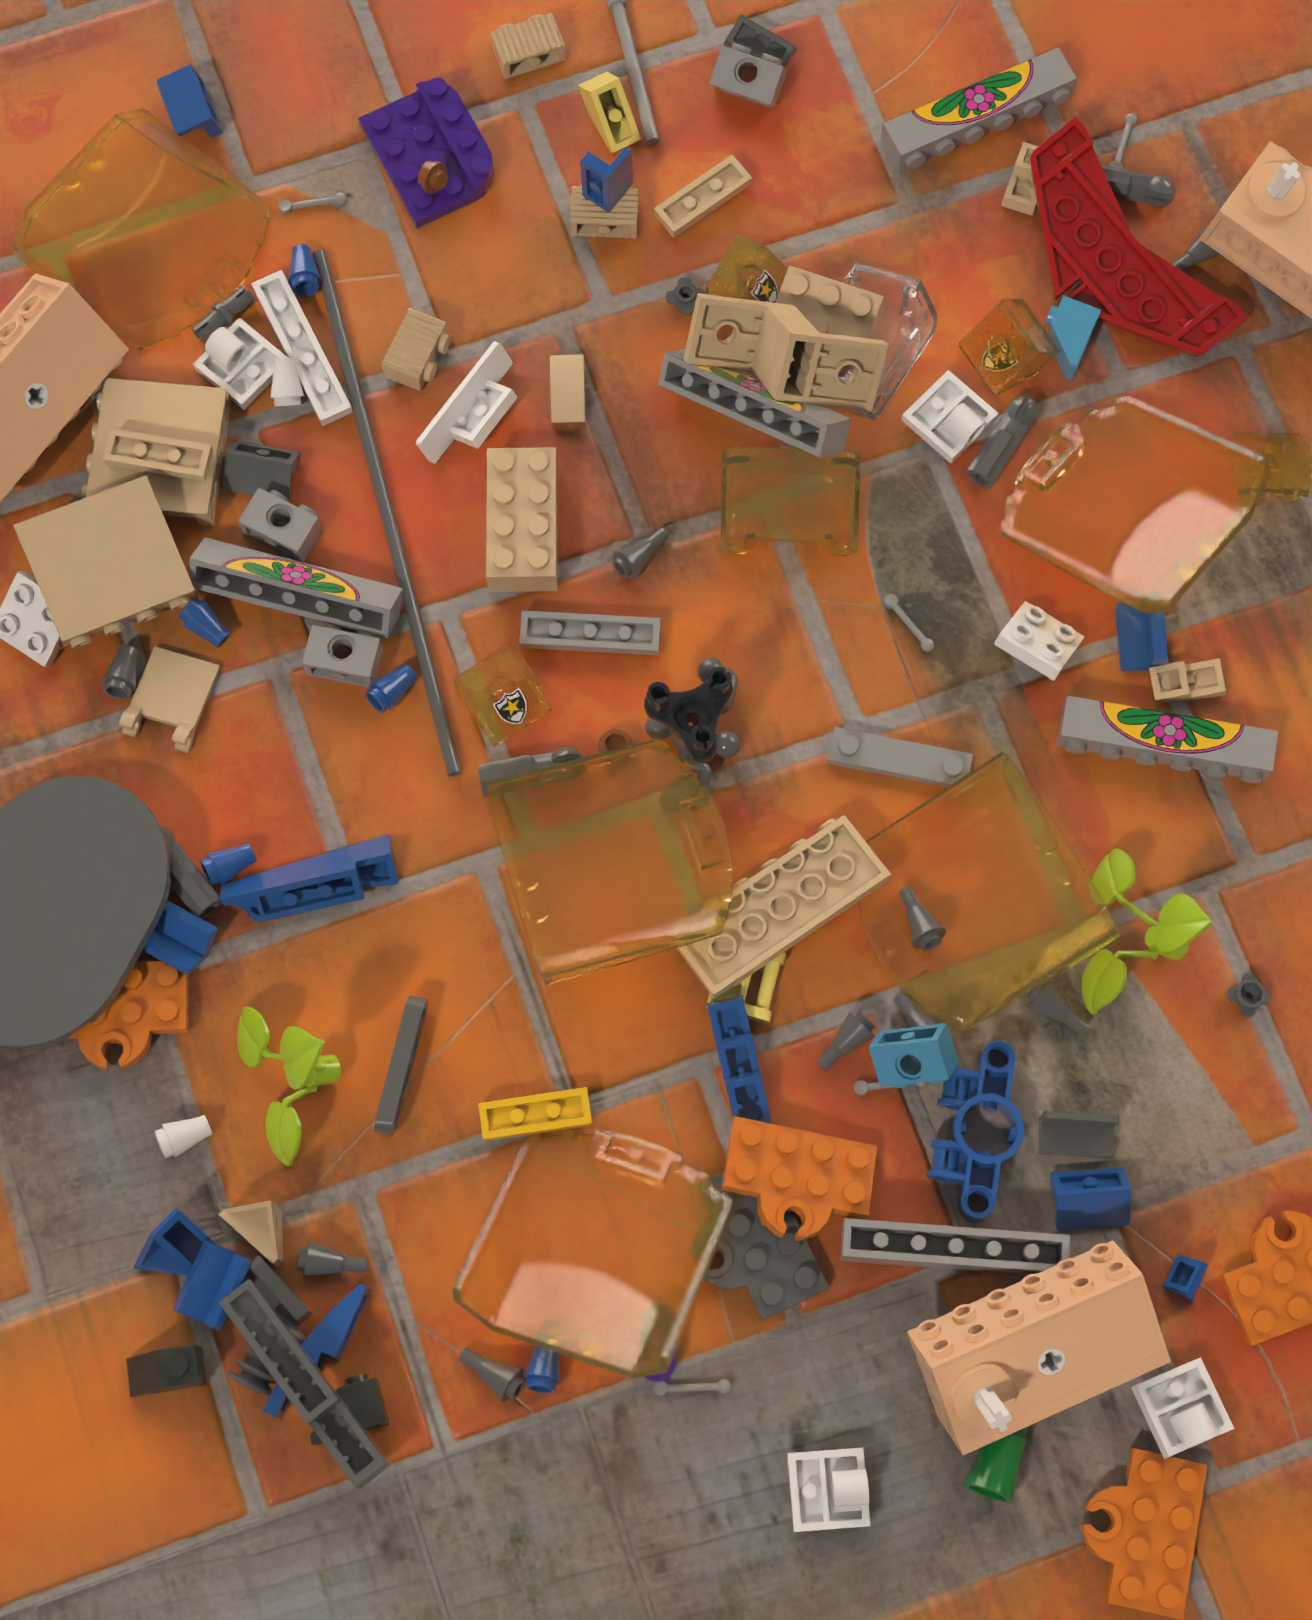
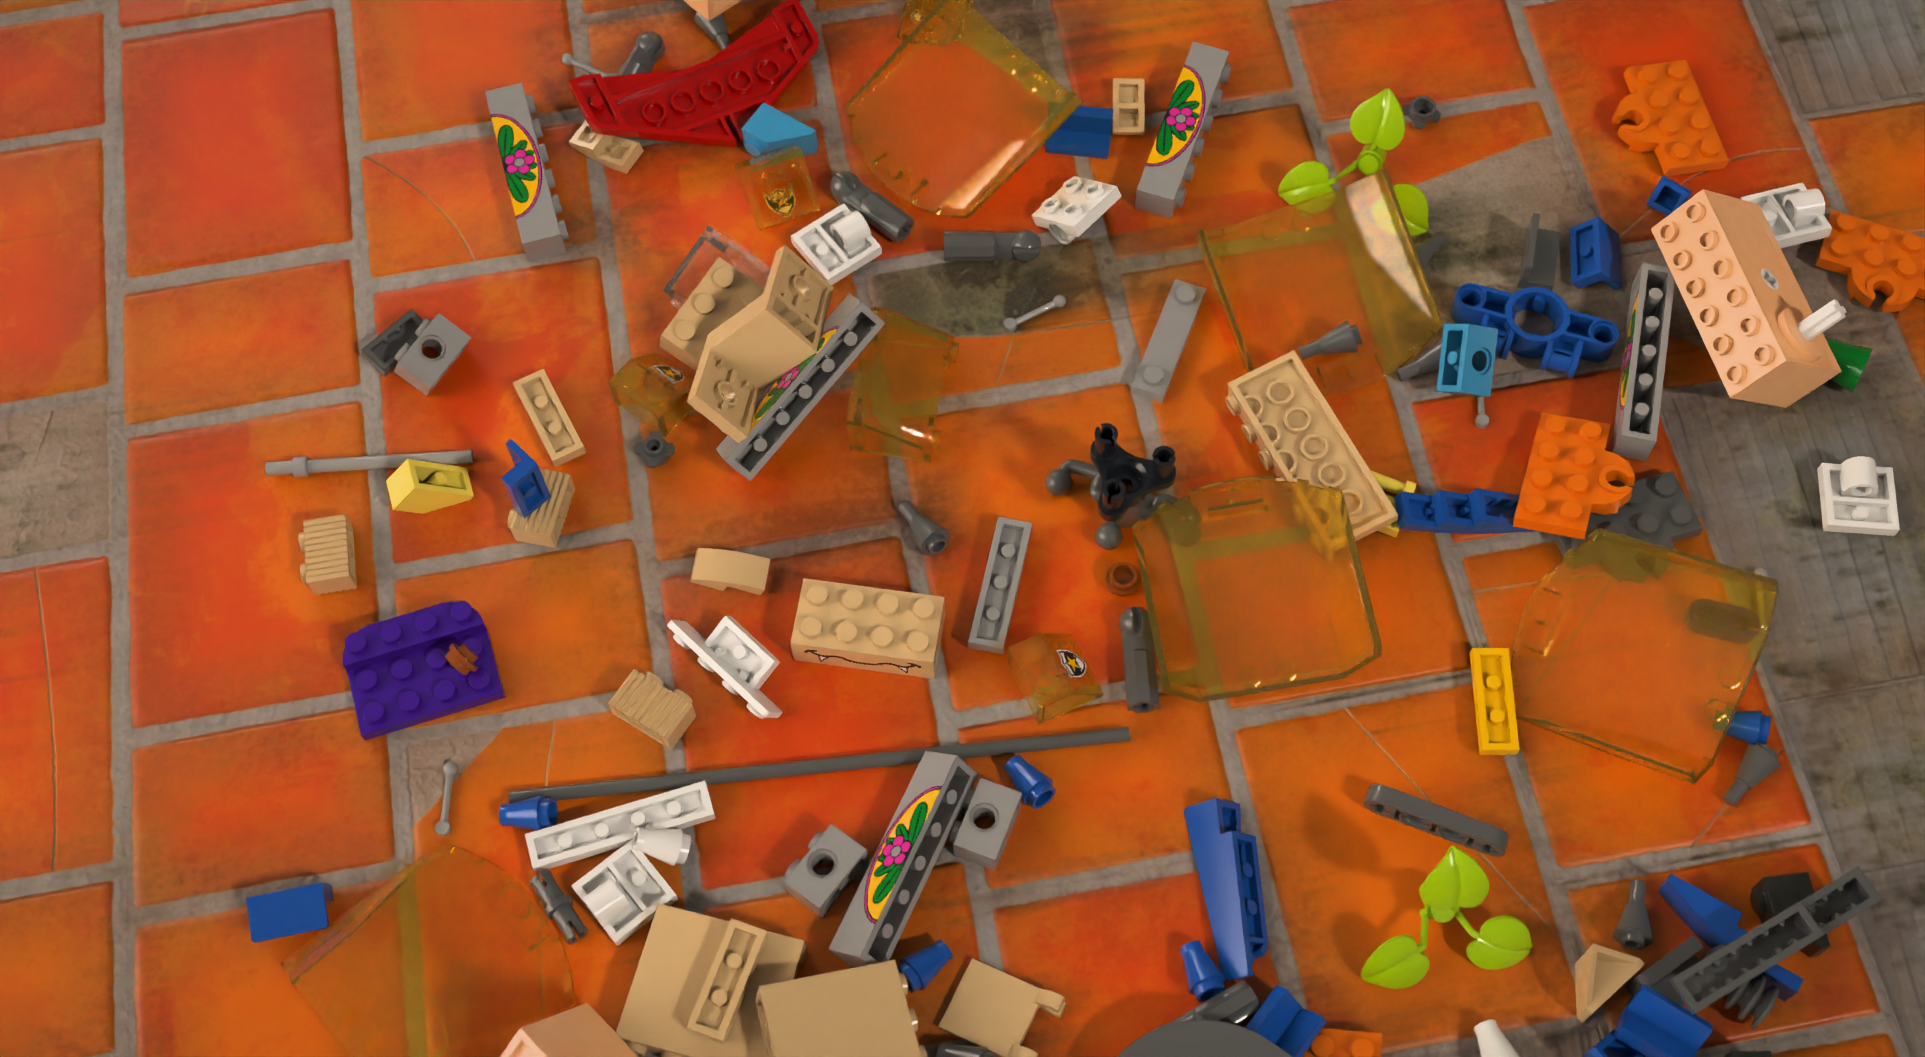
camera: 80 degrees left, 10 degrees down
dark grey panel [223,440,301,501] -> none
dark grey cone [816,1012,875,1071] -> none
none -> dark grey piece [944,229,1041,262]

